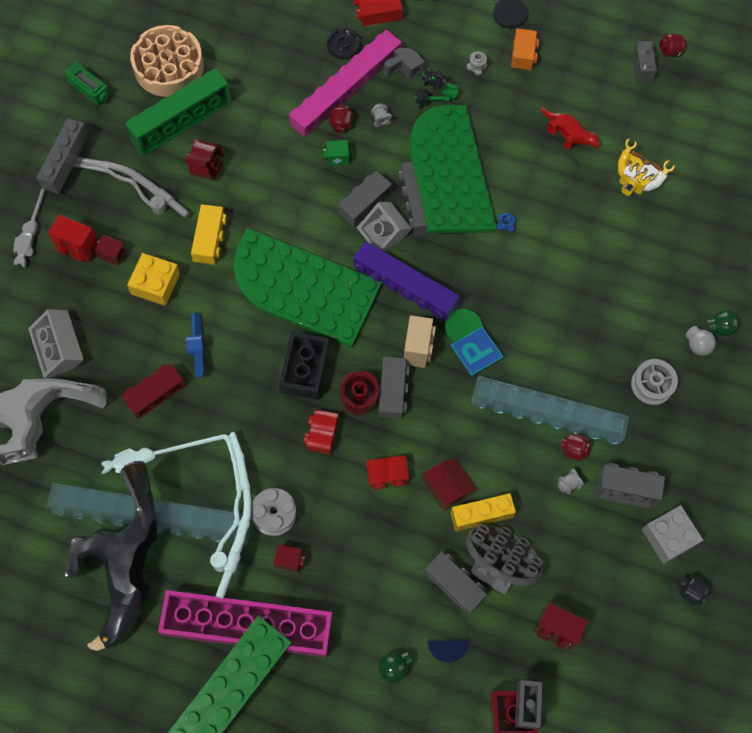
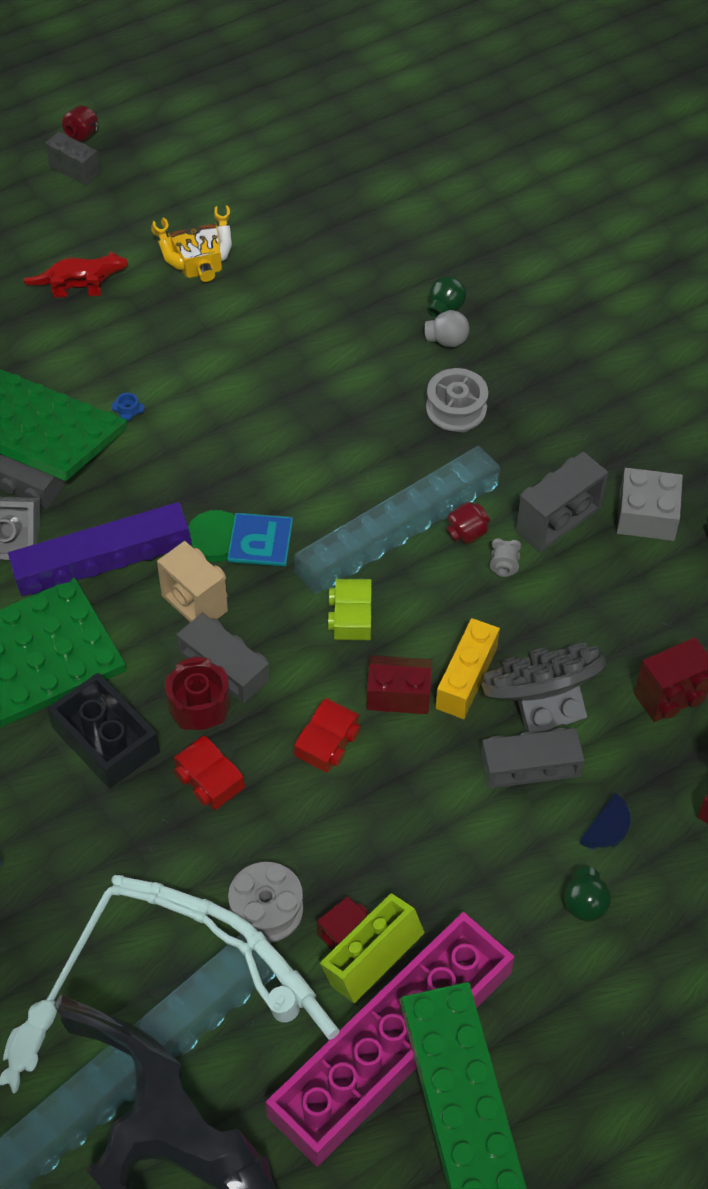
camera: 50 degrees left, 15 degrees down
none -> lime brick [320,893,425,1003]
none -> lime brick [328,579,371,640]

